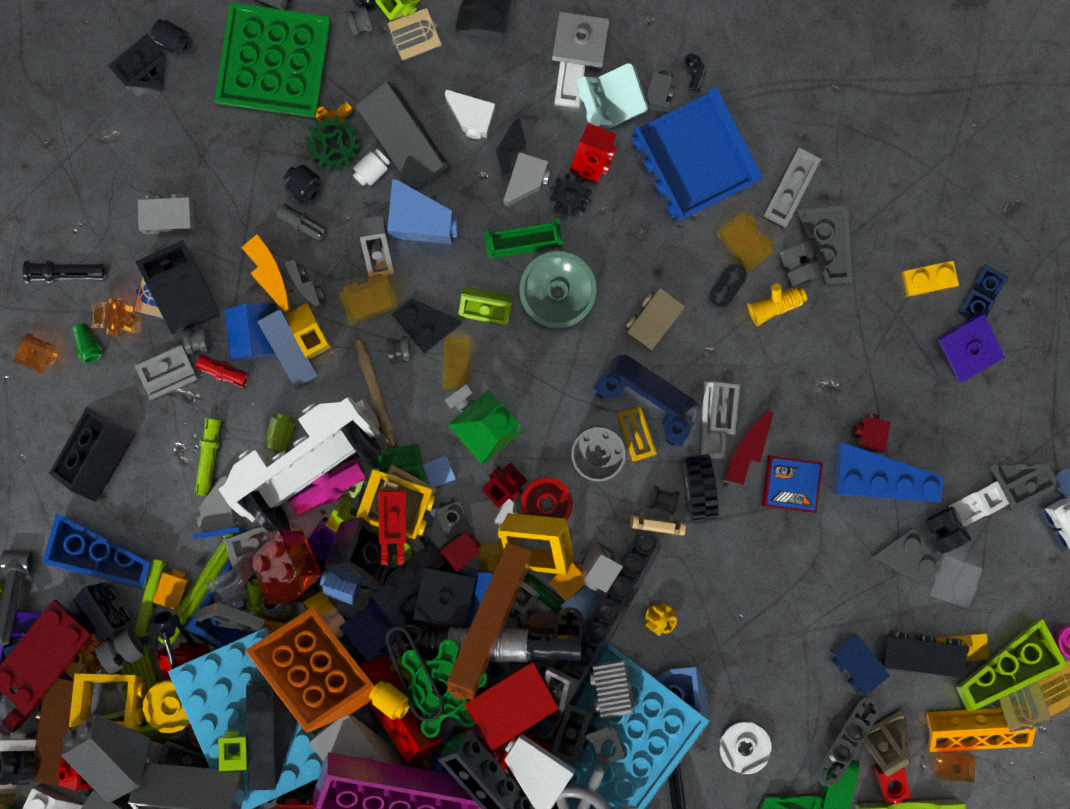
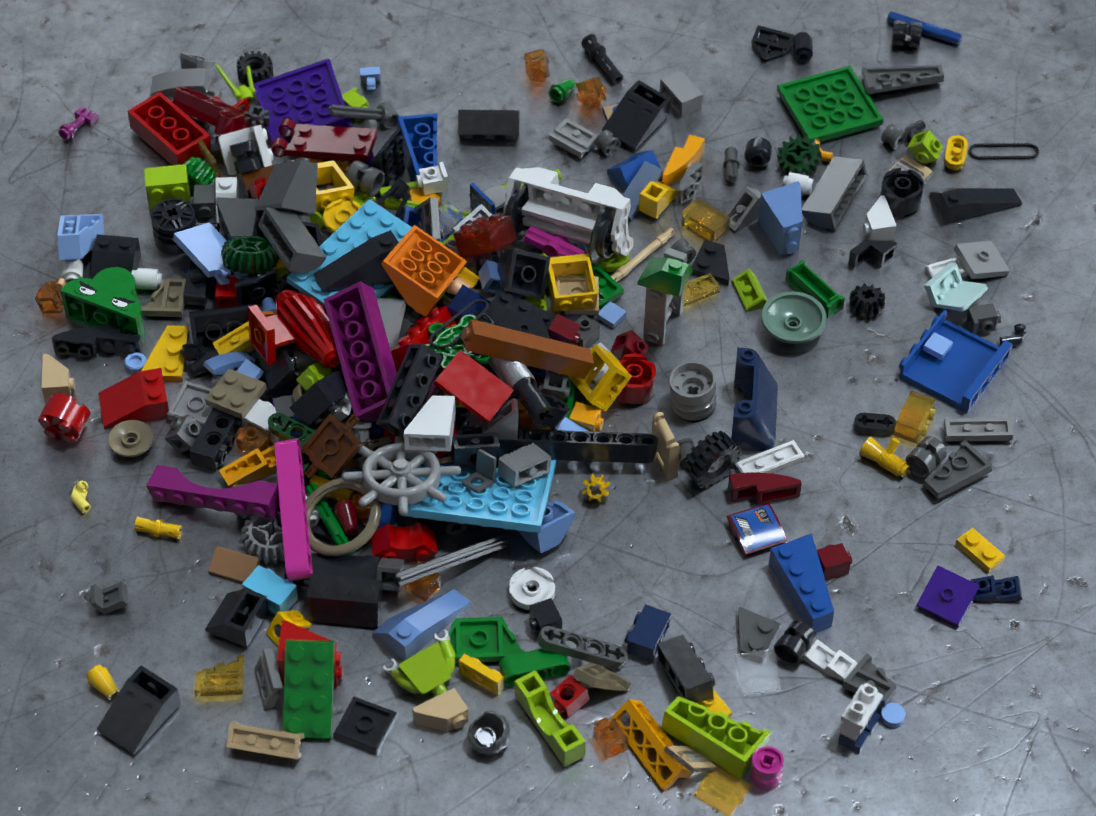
camera: 65 degrees right, 35 degrees down
red pin [195,354,249,388] -> none
lime brick [218,729,247,771] -> none
yellow brick [369,681,410,720] -> none
red hinge [379,490,406,565] -> none
light grey slope [503,152,551,206] -> none
red brick [570,123,618,182] -> none
light grey slope [581,539,623,593] -> none
yellow tile [617,406,657,462] -> none
dark tan brick [626,288,685,353] -> none
light grey tile [709,381,740,435] -> none
none -> white brick [416,162,448,195]
none -> black brick [529,598,562,638]
none -> black brick [880,168,923,218]
none -> light blue tile [923,332,953,360]

